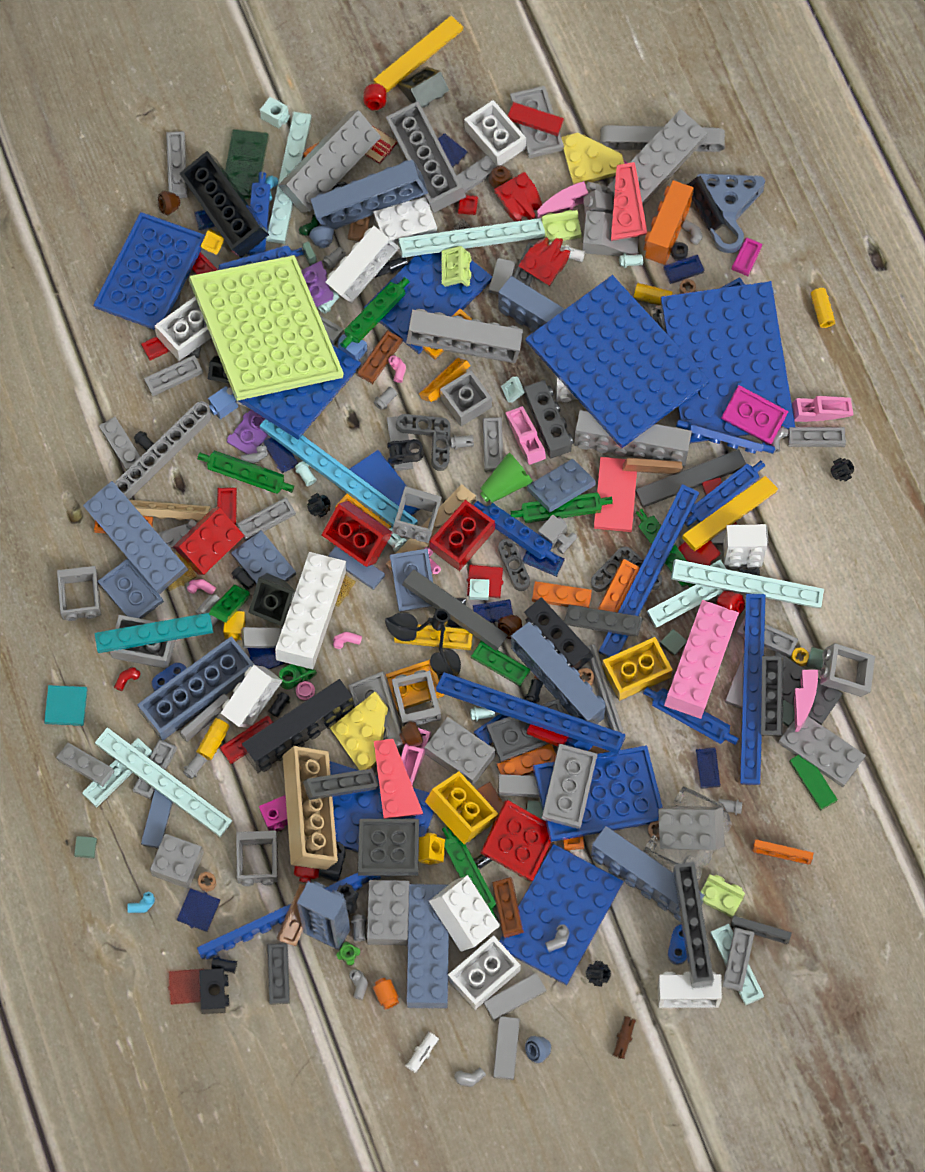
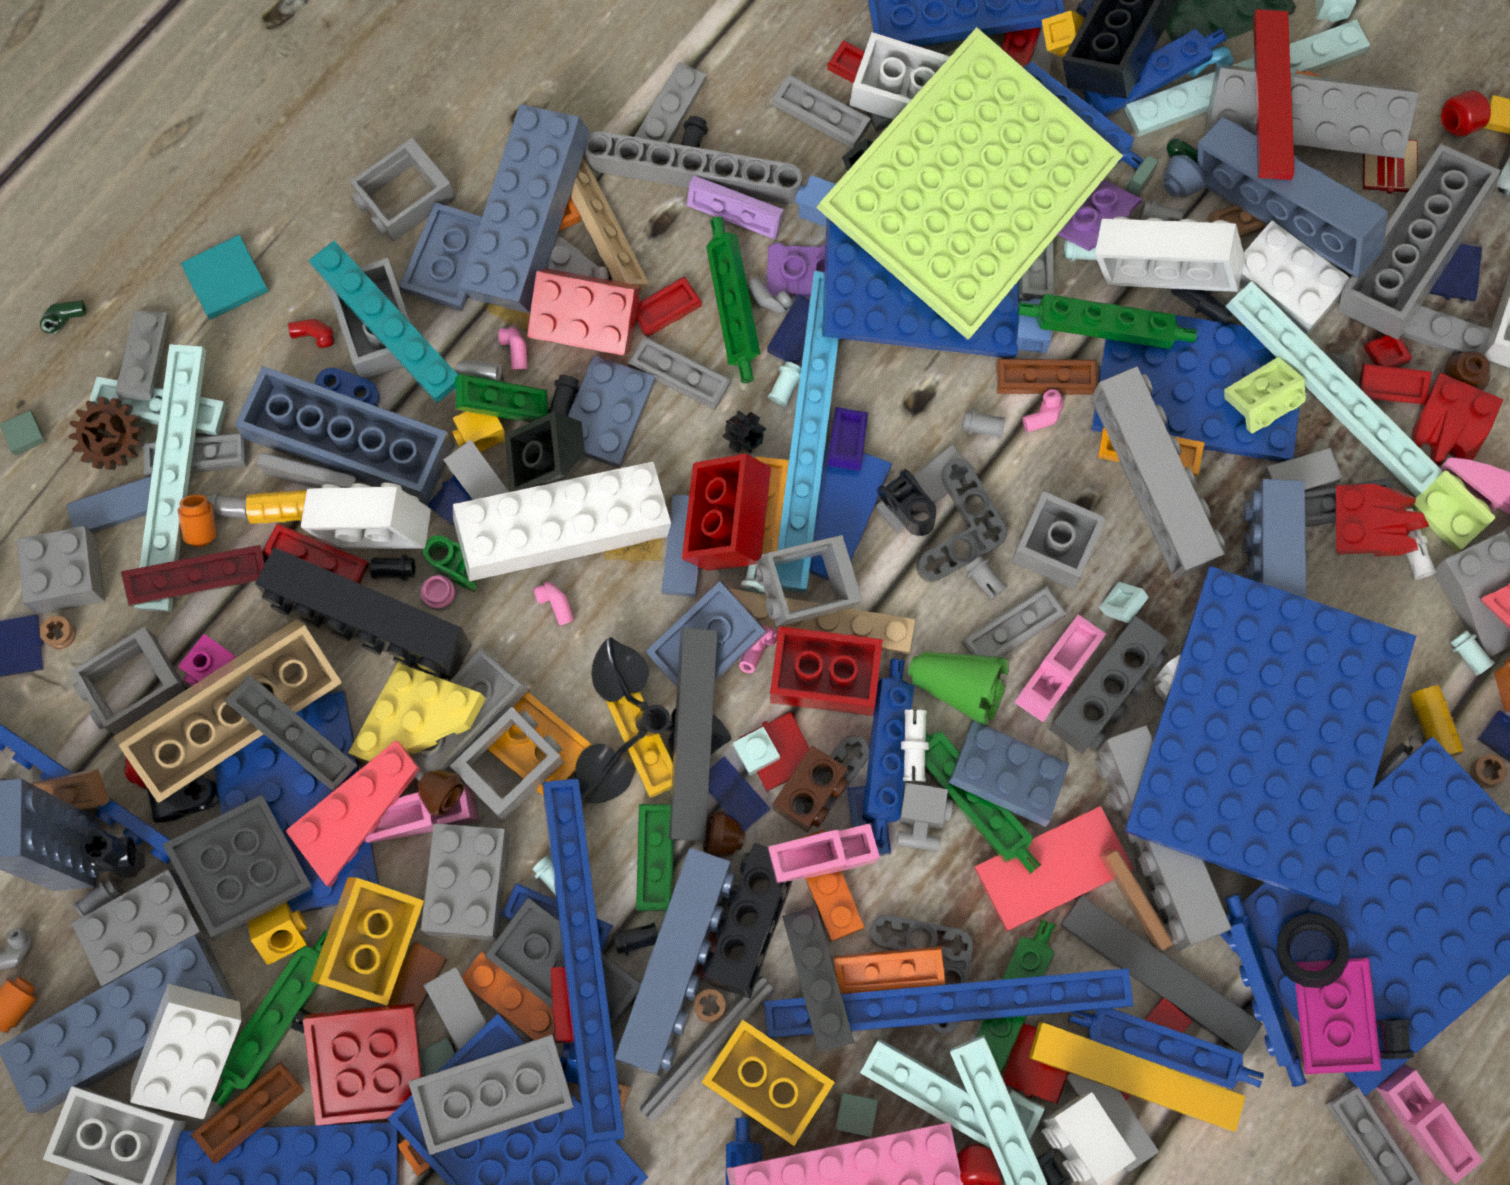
camera: 60 degrees right, 5 degrees up
bright green plate [337,942,360,965] -> none
light orange plate [419,358,470,402] -> none
light grey arm [771,426,789,453] -> none
none -> dark green arm [40,300,86,334]
none -> reddish brown gear [69,397,145,470]
none -> dark red plate [121,545,265,607]
none -> orange brick [177,494,217,547]
none -> lavender tile [686,175,784,239]
none -> bright pink slope [768,823,880,883]
none -> reddish brown brick [773,745,849,833]
none -> dark purple tile [827,407,868,471]
none -> white pin [901,710,929,782]
none -> red tile [1253,9,1294,180]
none -> black tyre [1277,913,1349,988]
none -> red tile [1359,363,1432,405]
none -> black bush [1376,1017,1415,1059]

